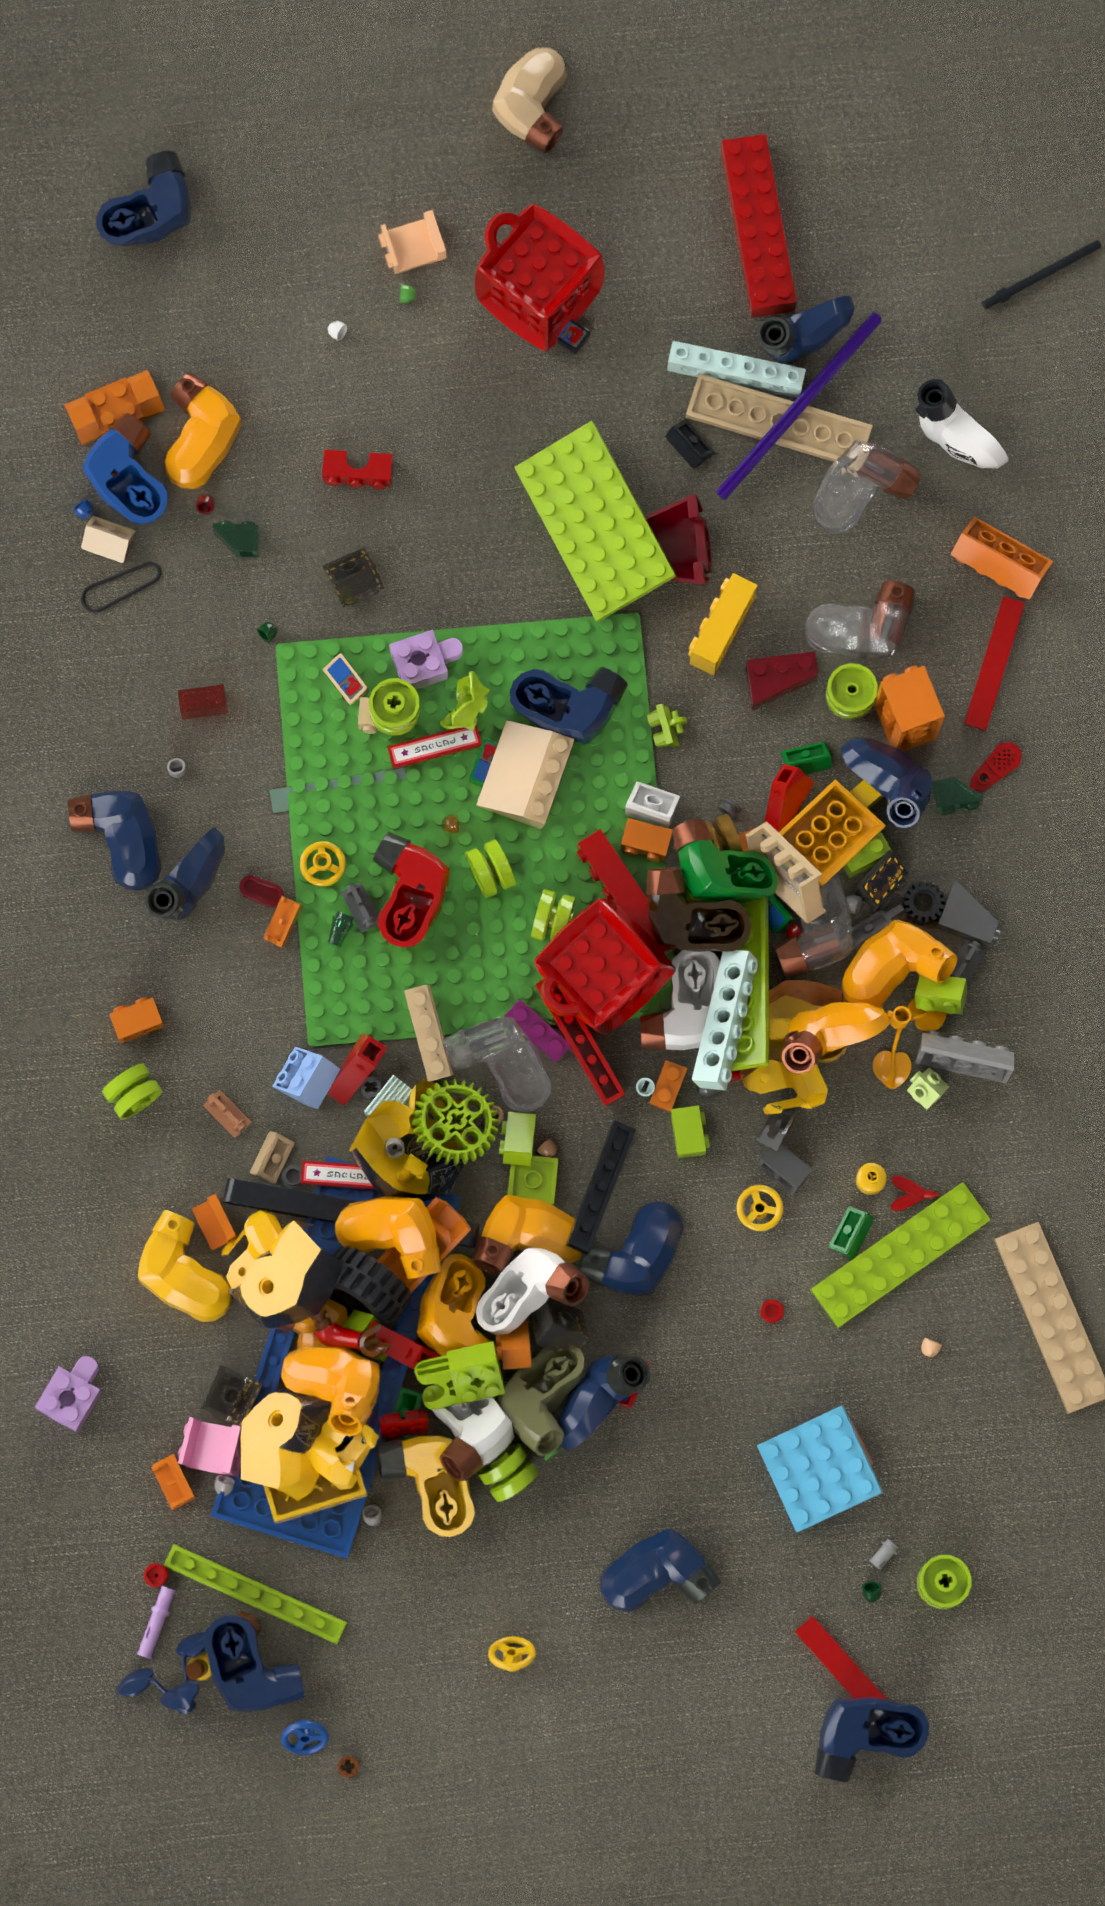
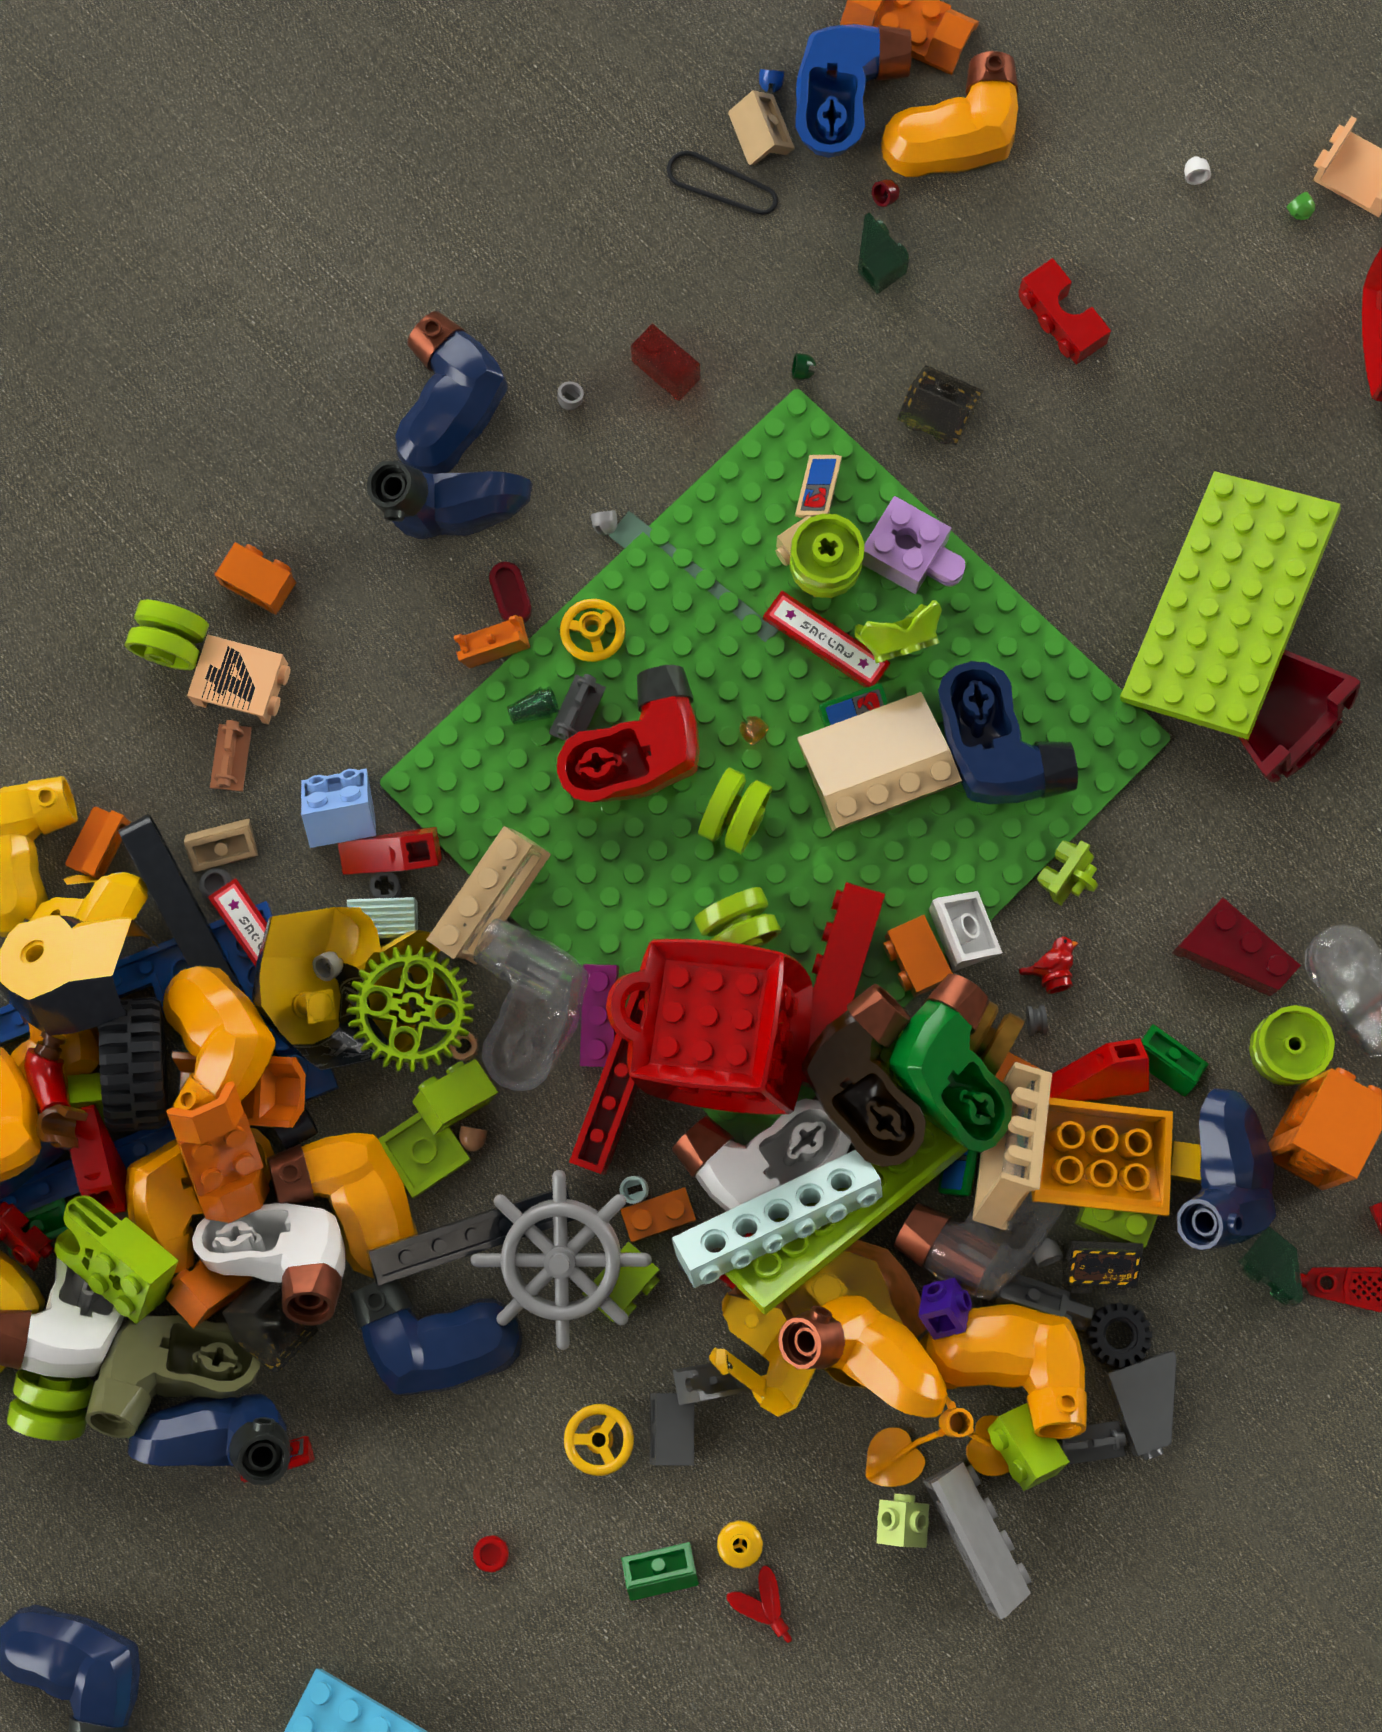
camera: 55 degrees right, 0 degrees up
yellow brick [688,573,758,676] -> none
red hinge [786,922,806,940] -> none
lime plate [810,1182,990,1328] -> none
none -> orange piece [166,1081,270,1223]
none -> light nougat panel [187,634,290,725]
none -> light grey piece [470,1170,652,1350]
none -> light grey hinge [591,510,618,536]
none -> dark purple brick [918,1277,972,1340]
none -> red animal [1019,936,1078,994]

